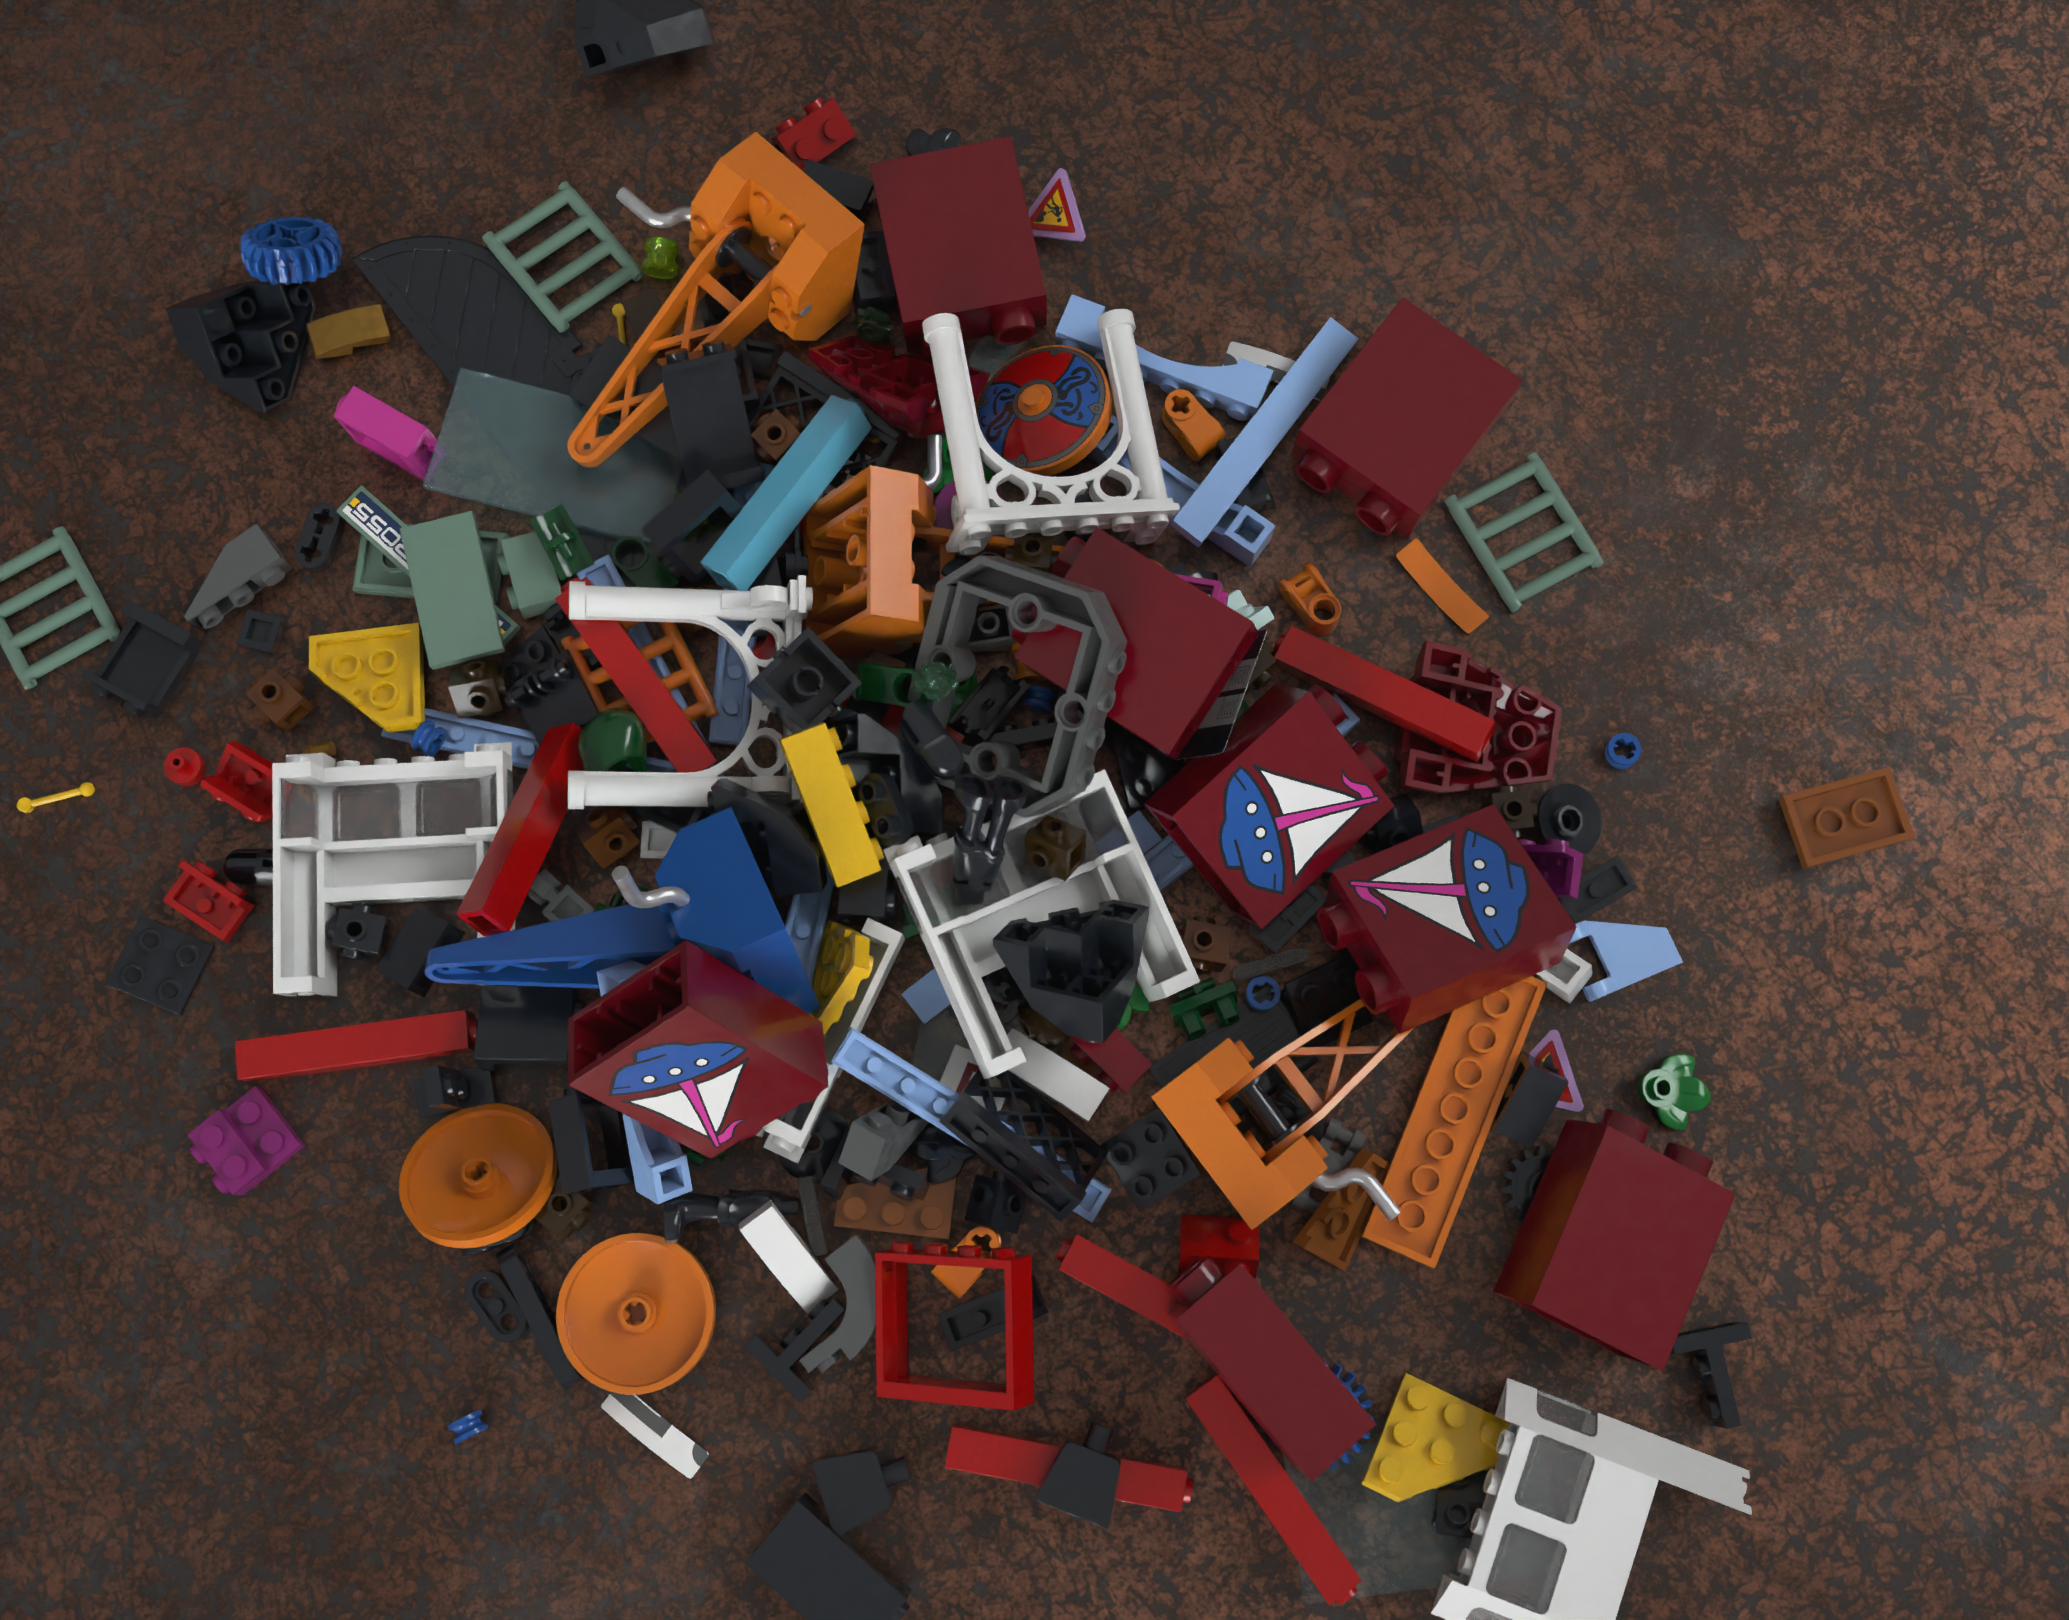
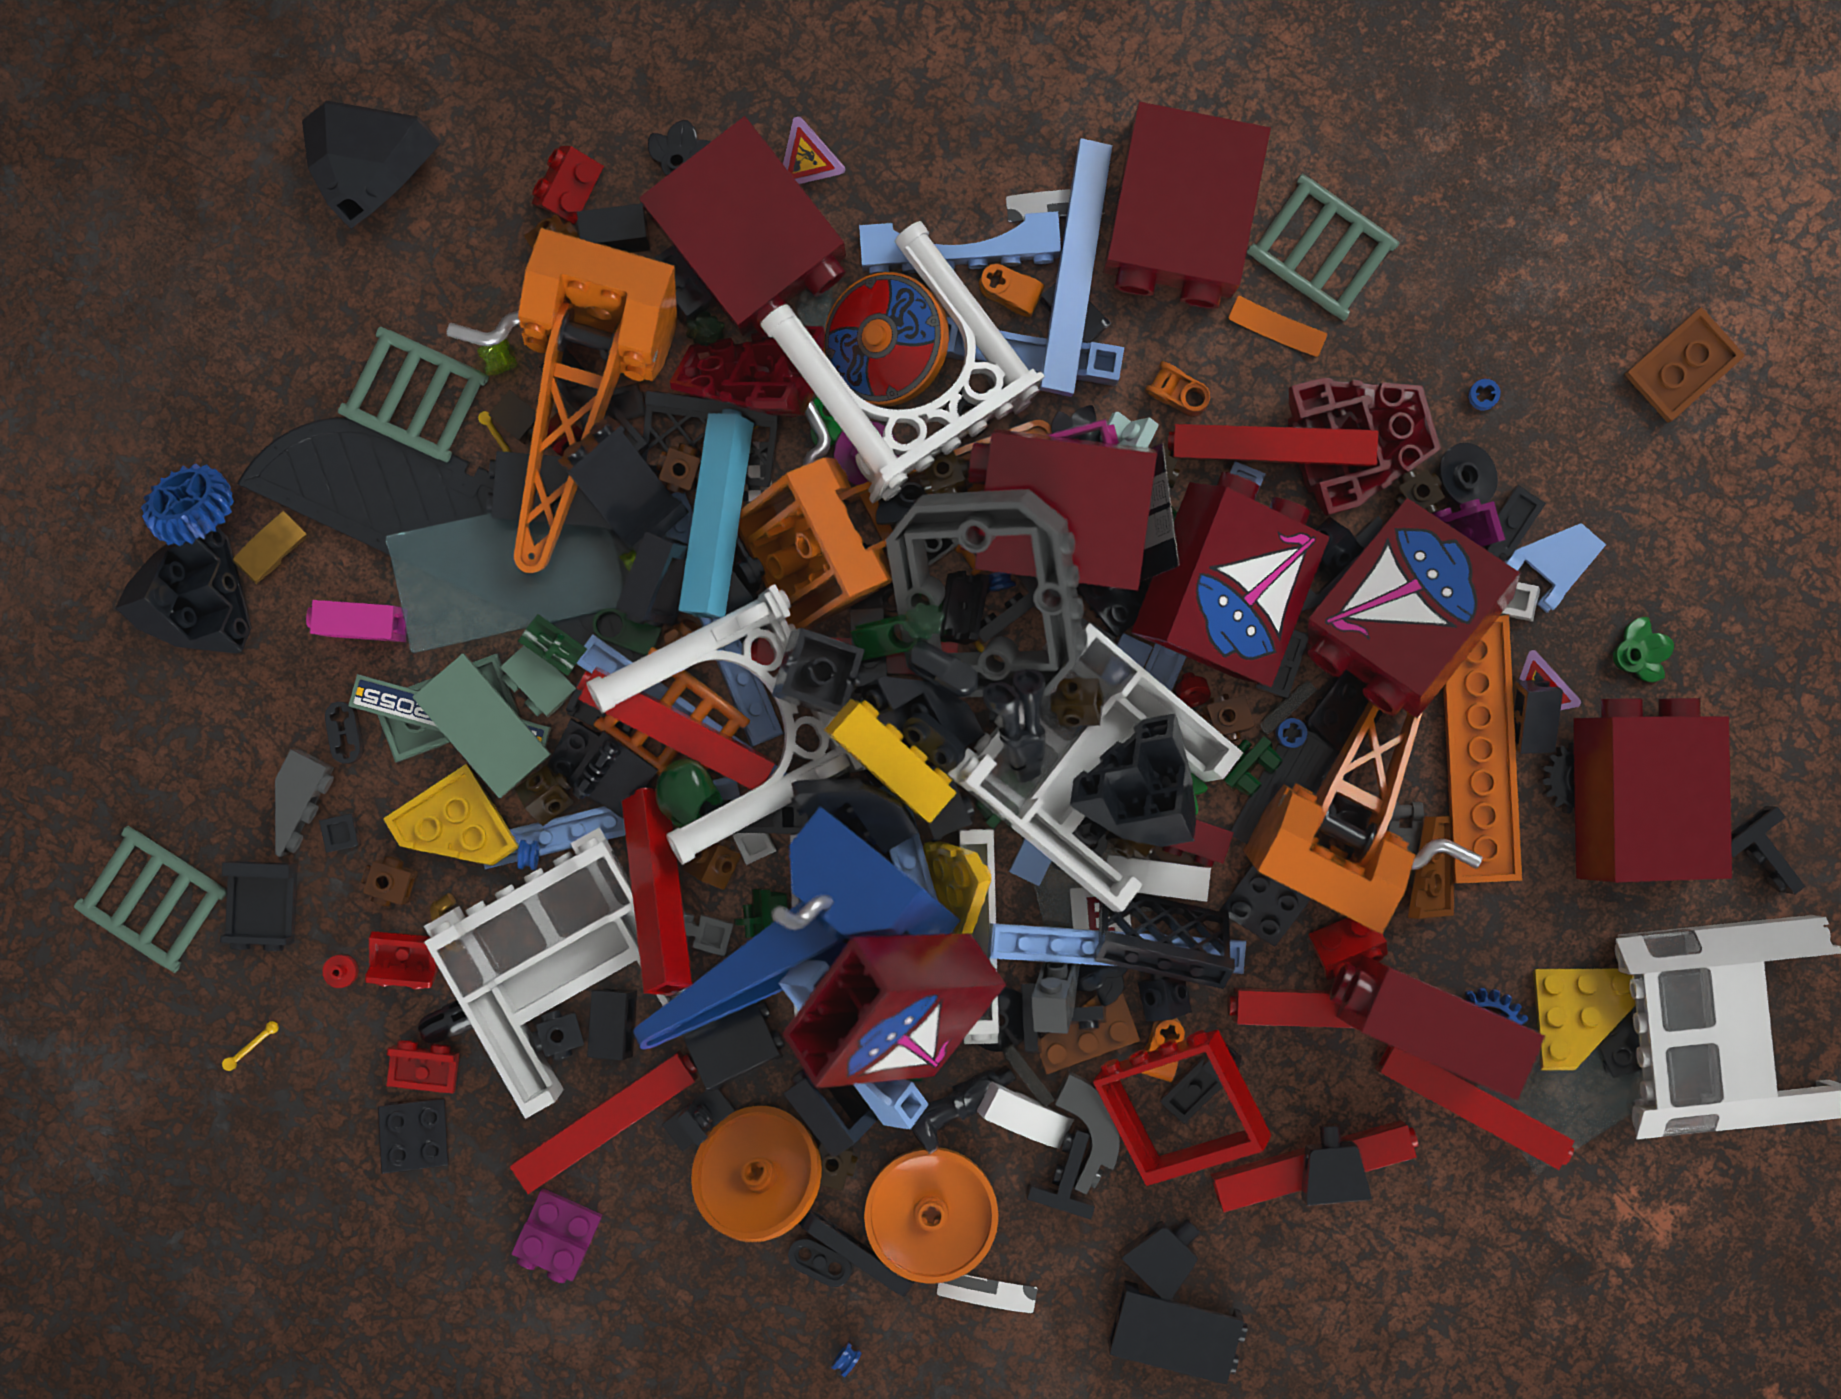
camera: 30 degrees left, 10 degrees up
none -> red tile [1175,673,1211,708]

